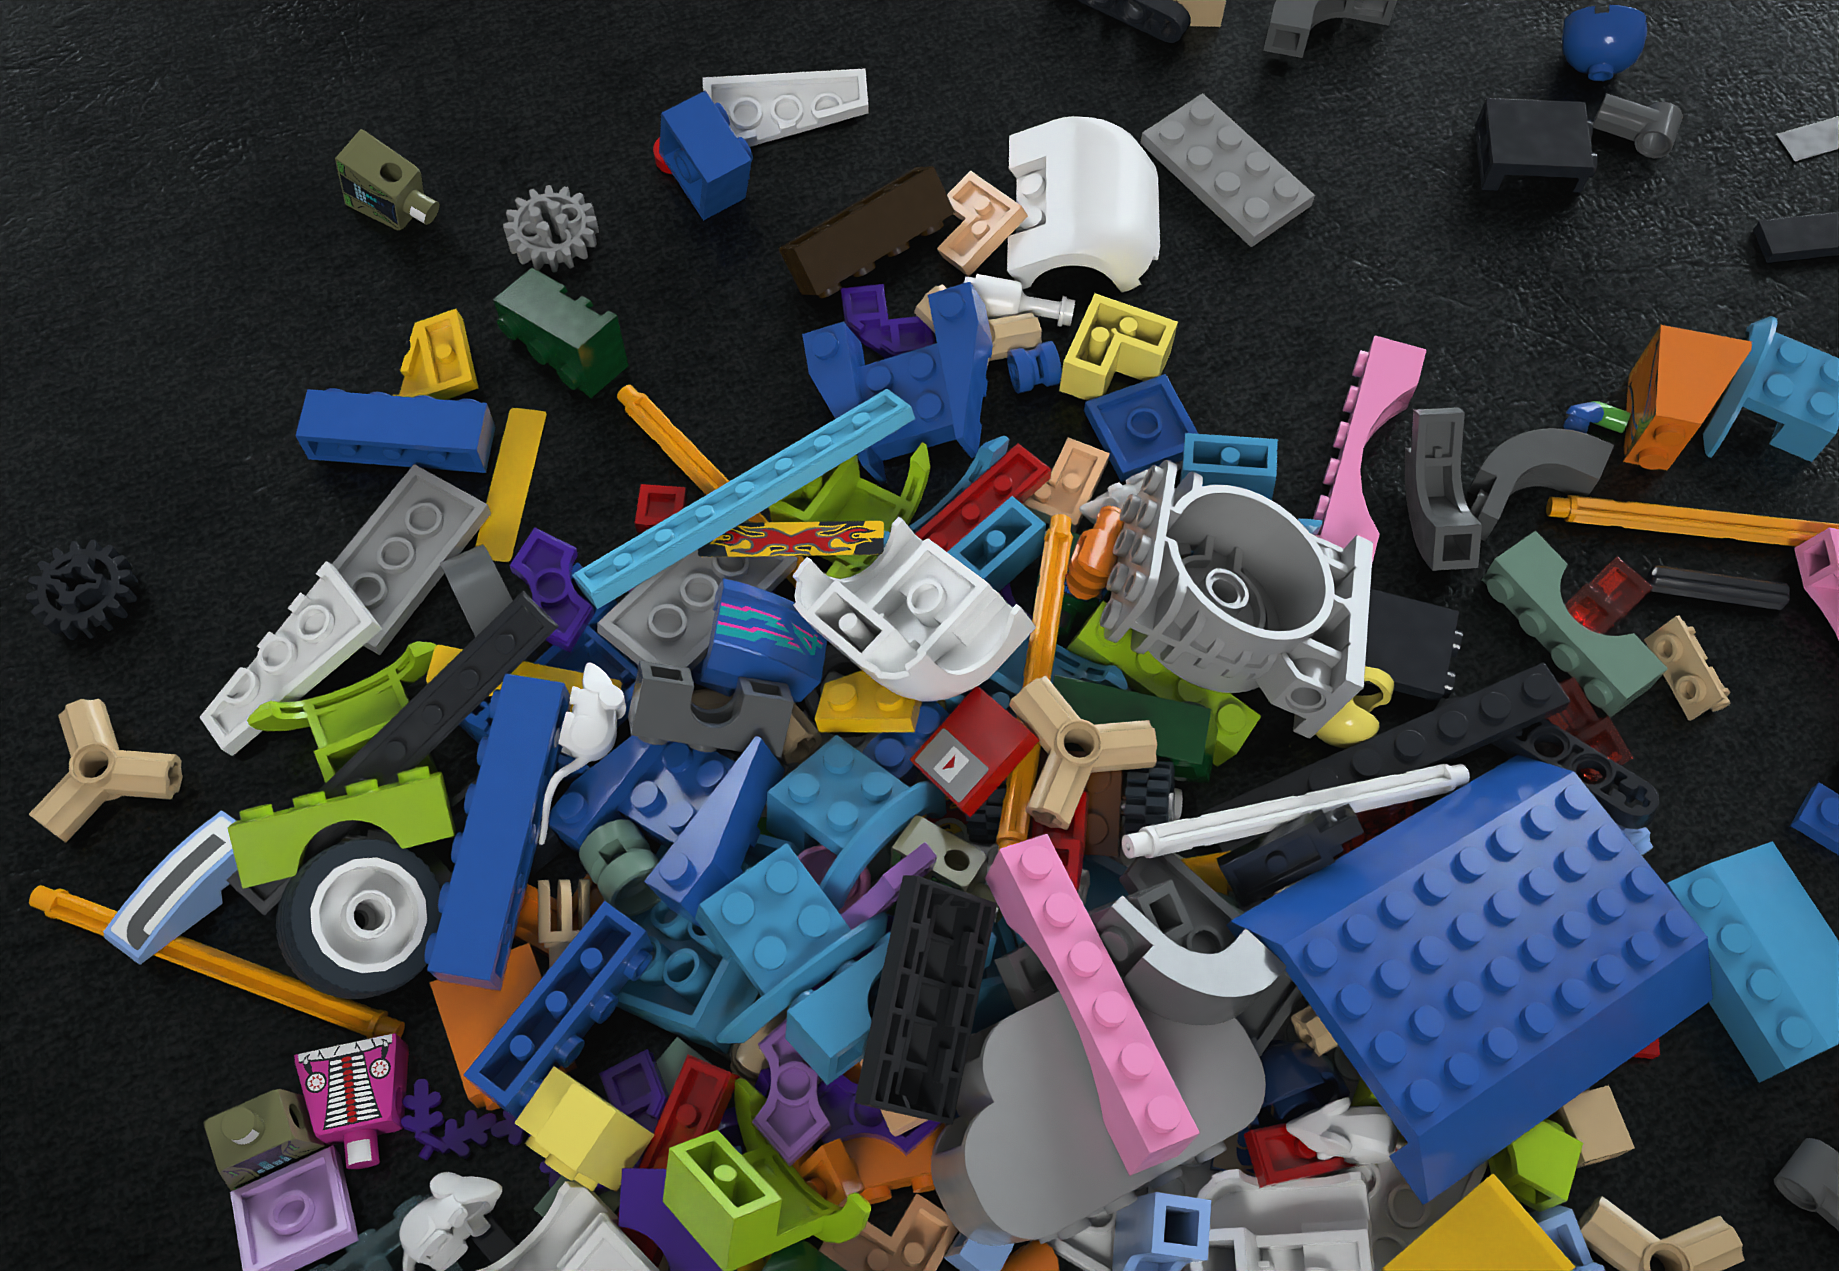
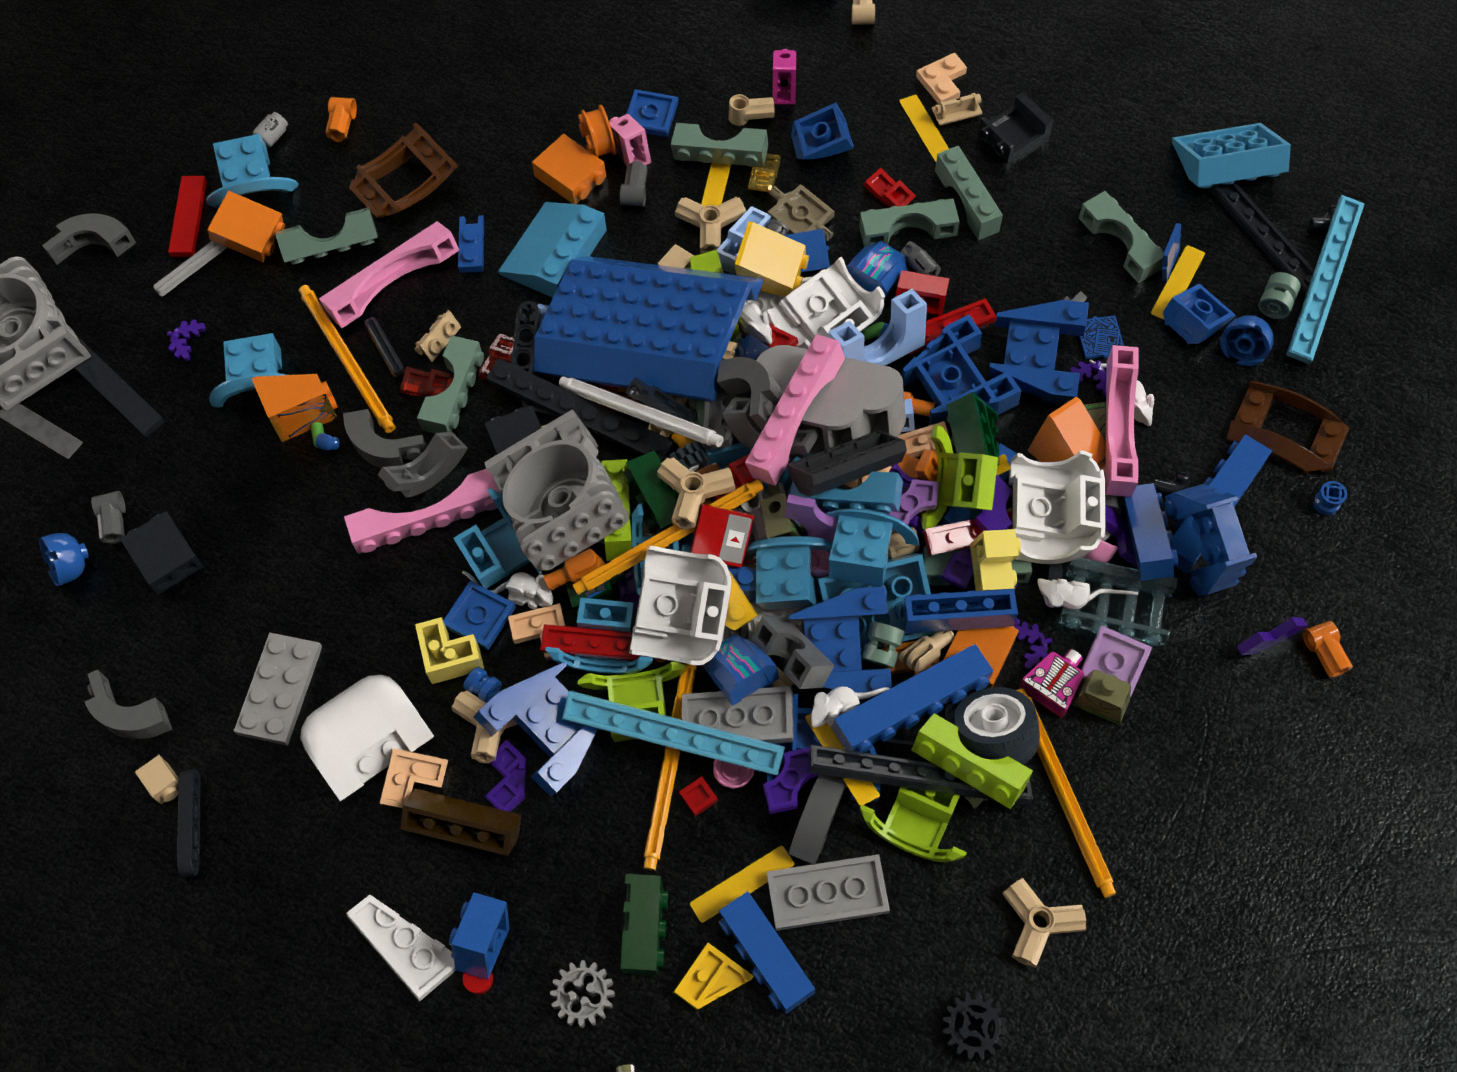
camera: 125 degrees left, 0 degrees up
slope [103,810,238,965] -> none
white wing [200,561,382,756] -> none
sticker [698,521,884,557] -> none
white piece [964,274,1075,327] -> none

